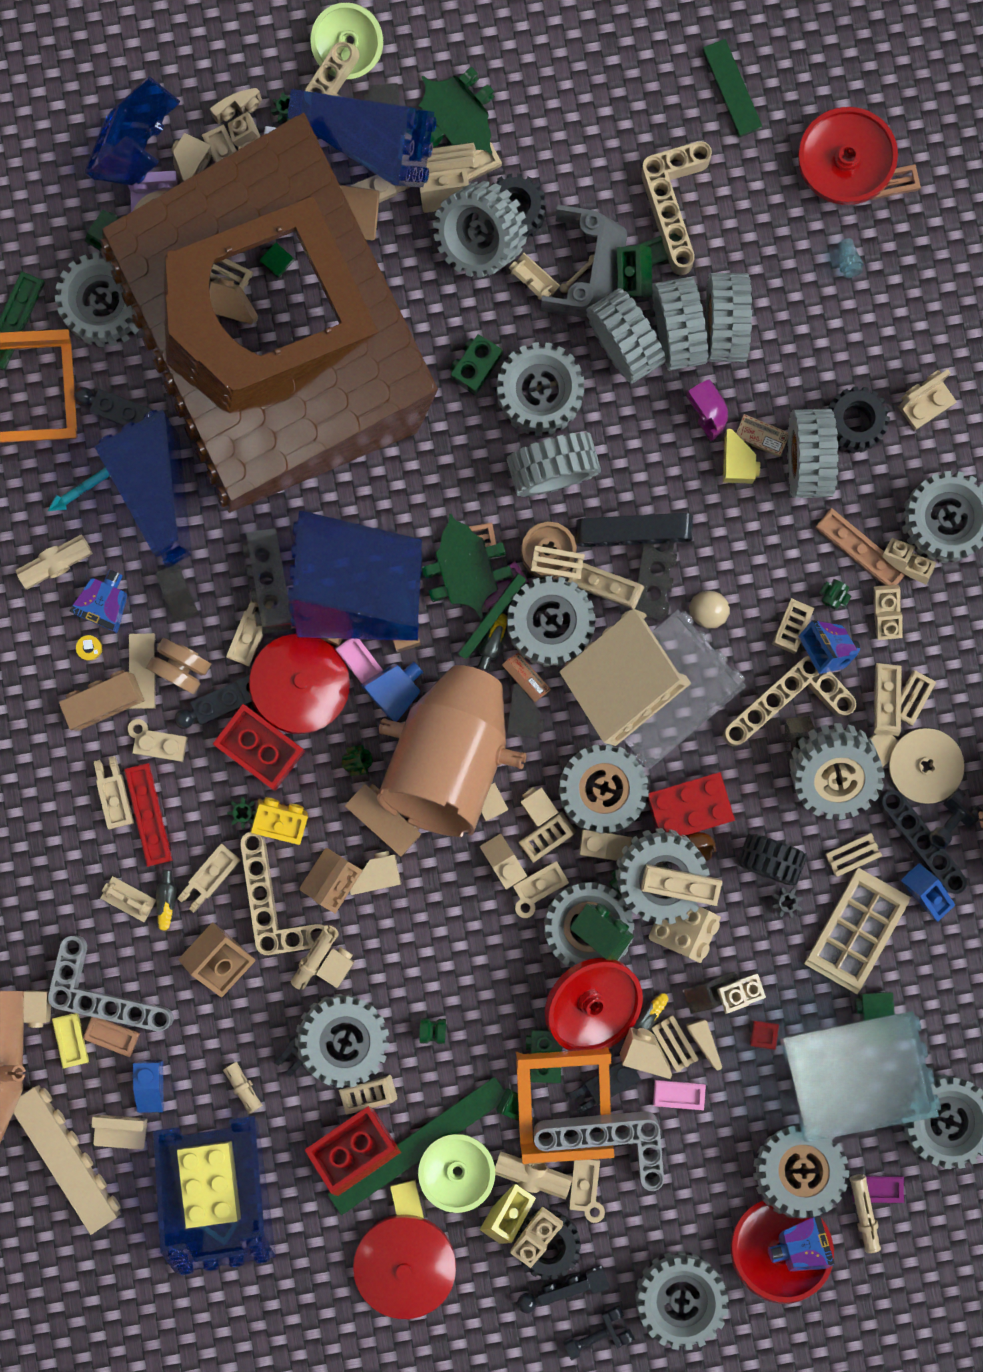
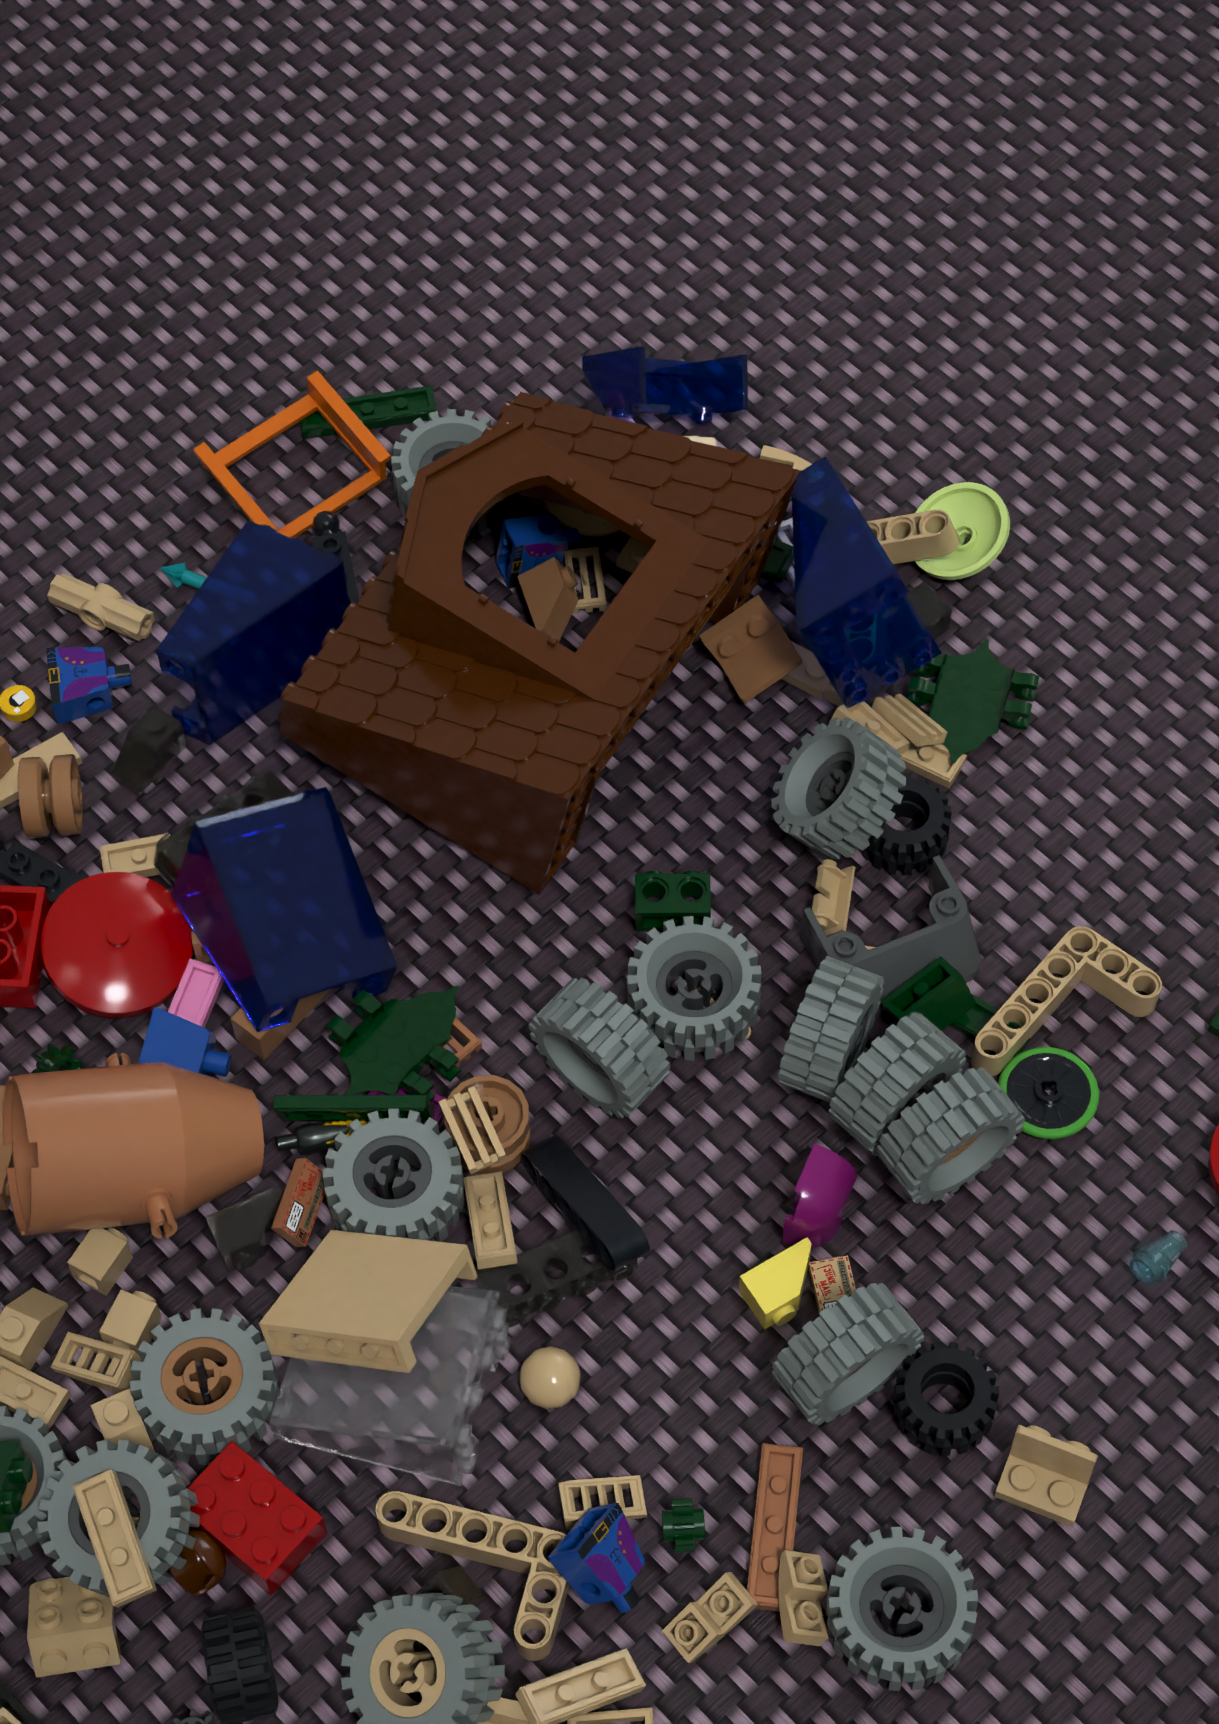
camera: 60 degrees right, 25 degrees down
none -> black wheel [998,1047,1099,1139]

